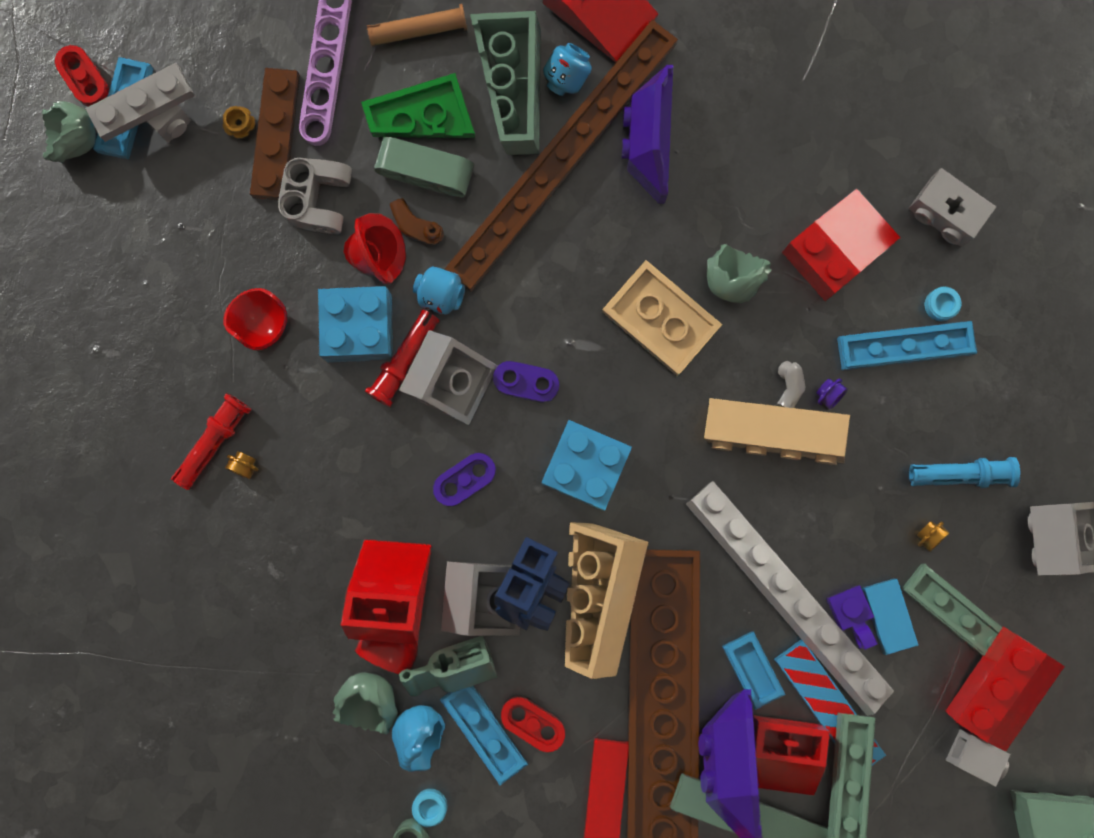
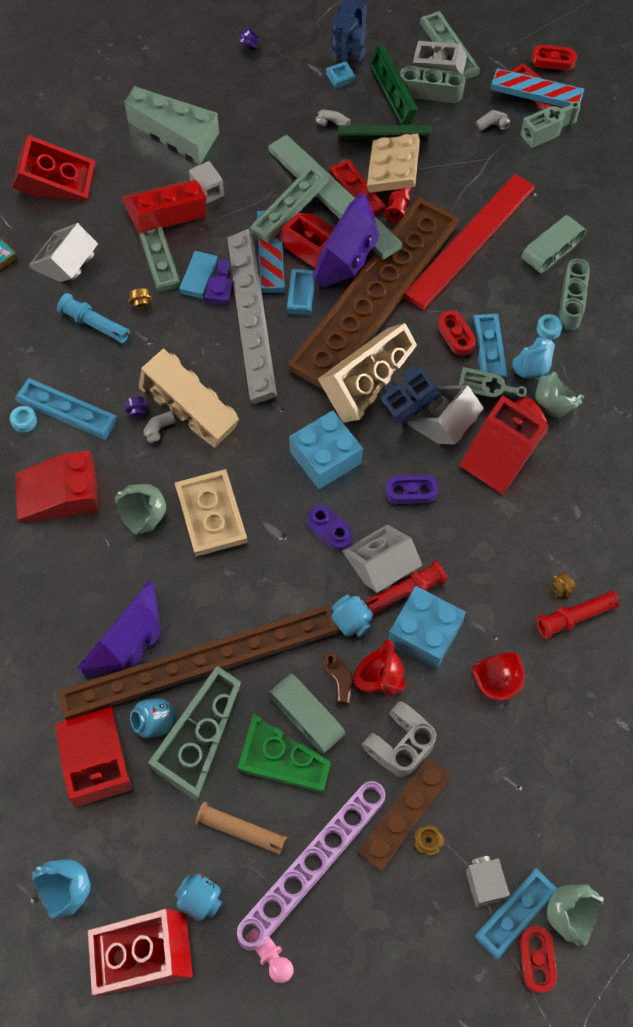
camera: 150 degrees left, 20 degrees down
light grey plate [85,62,195,142] -> none

